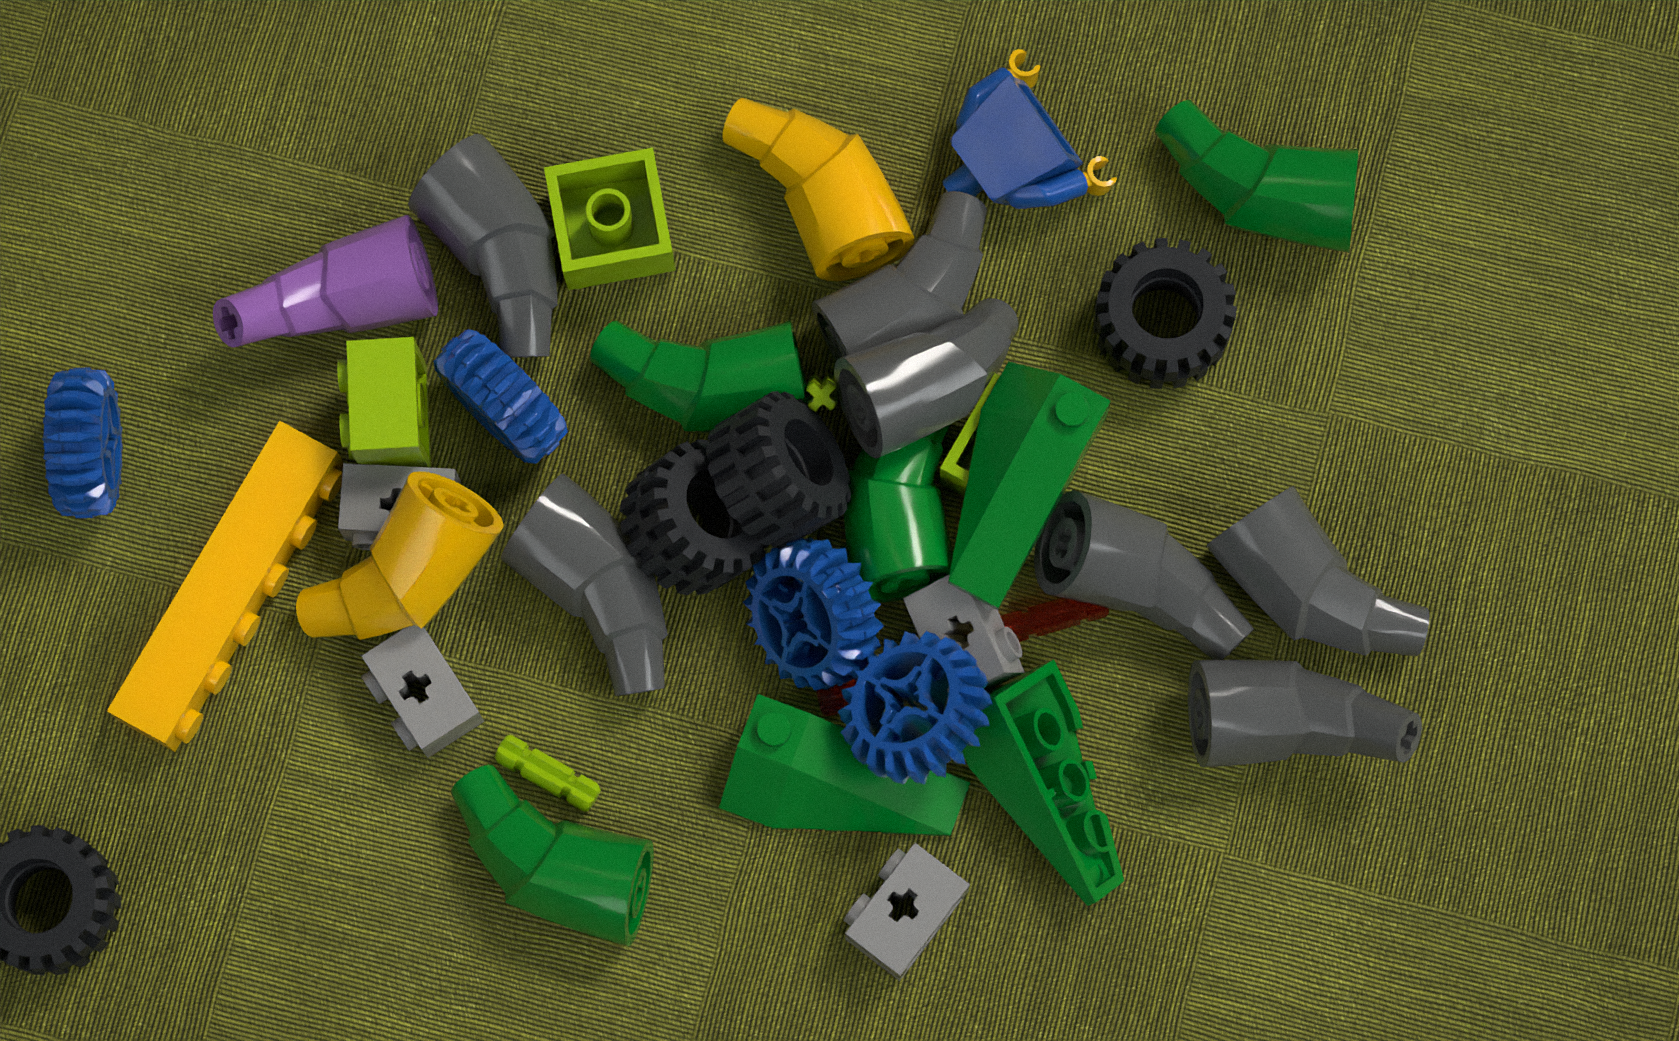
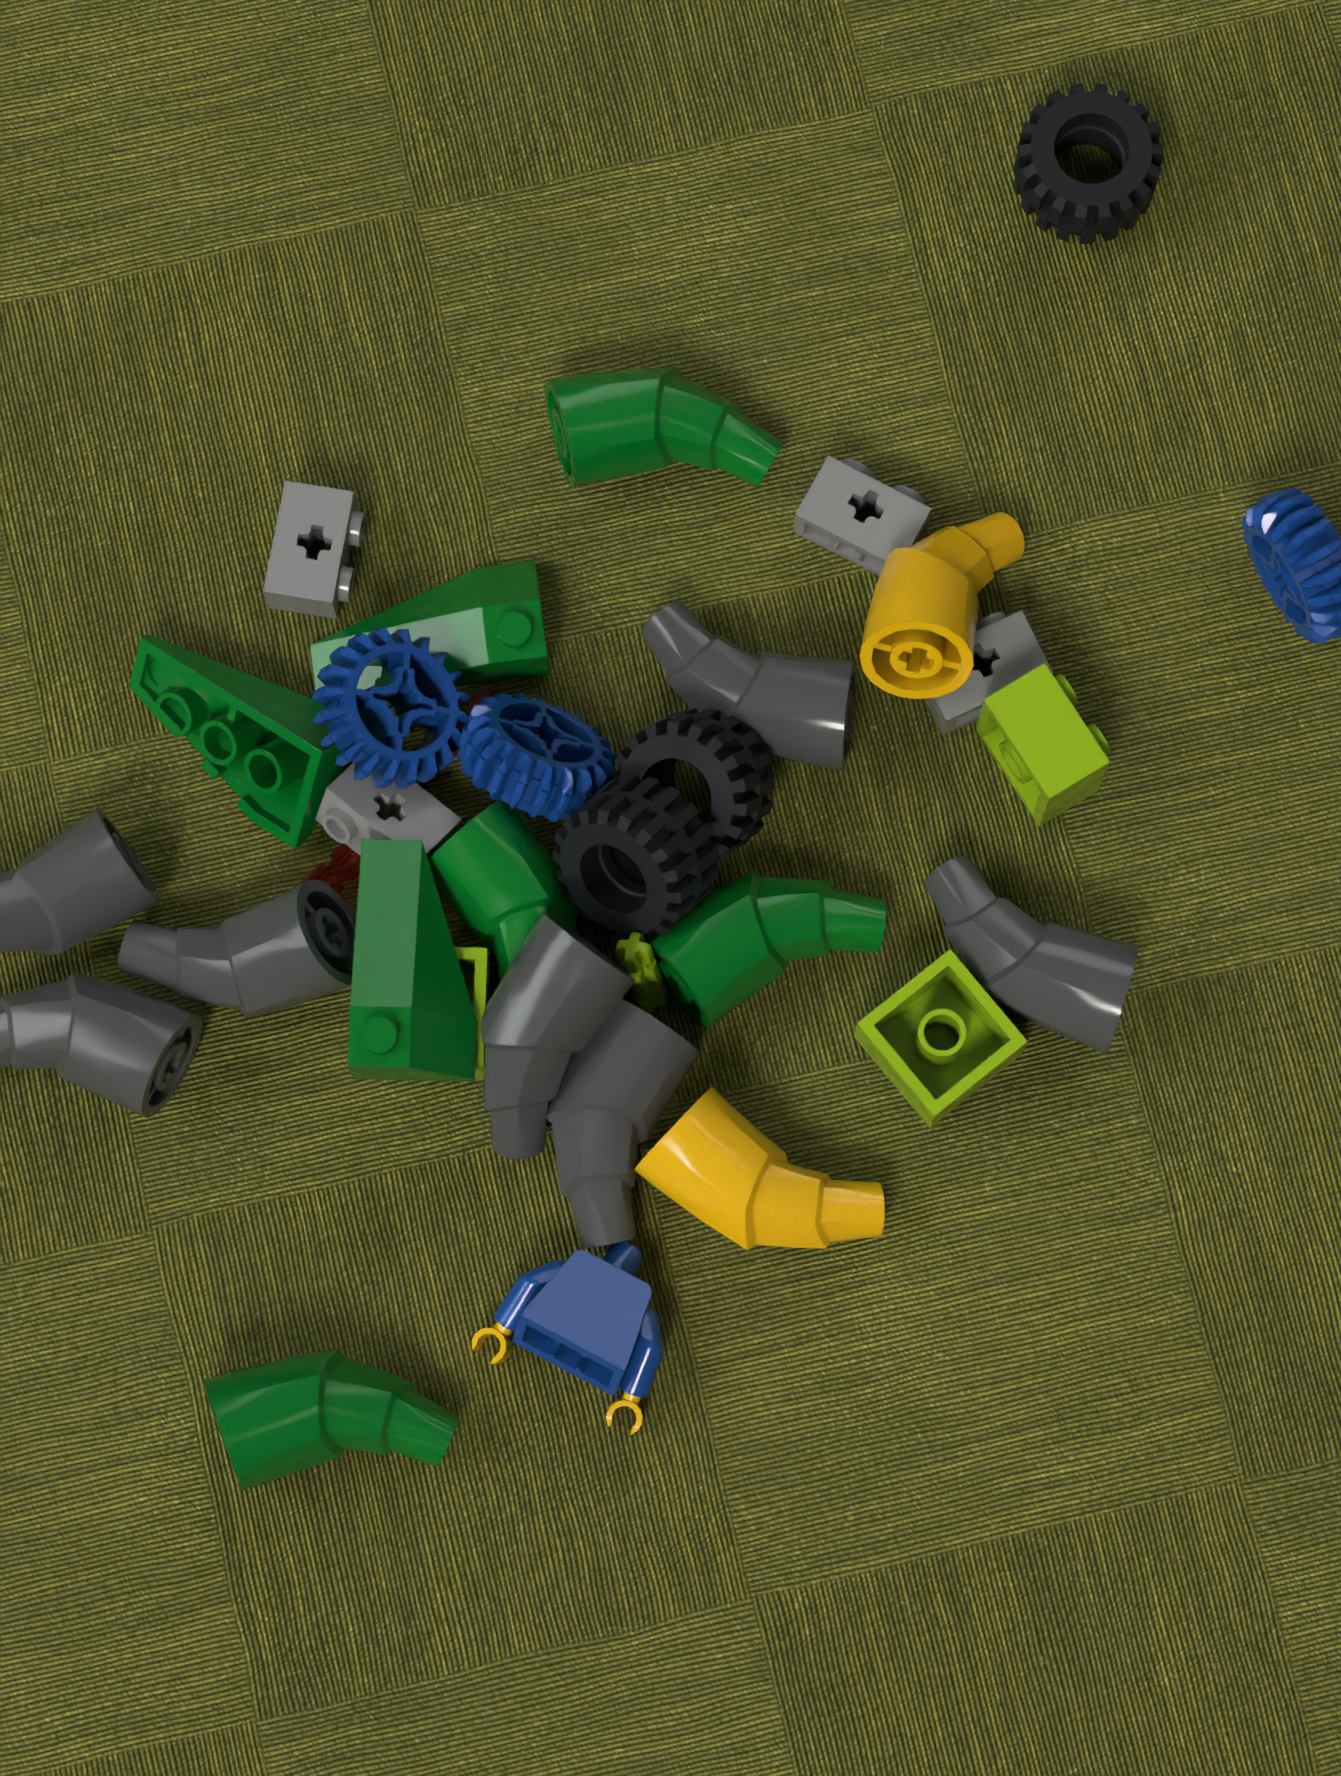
camera: 150 degrees right, 0 degrees up
yellow brick [107,420,344,752] -> none
medium lavender piece [213,215,438,347] -> none
blue gear [433,329,568,464] -> none
lime axle [494,735,601,812] -> none
black tyre [1093,238,1237,389] -> none

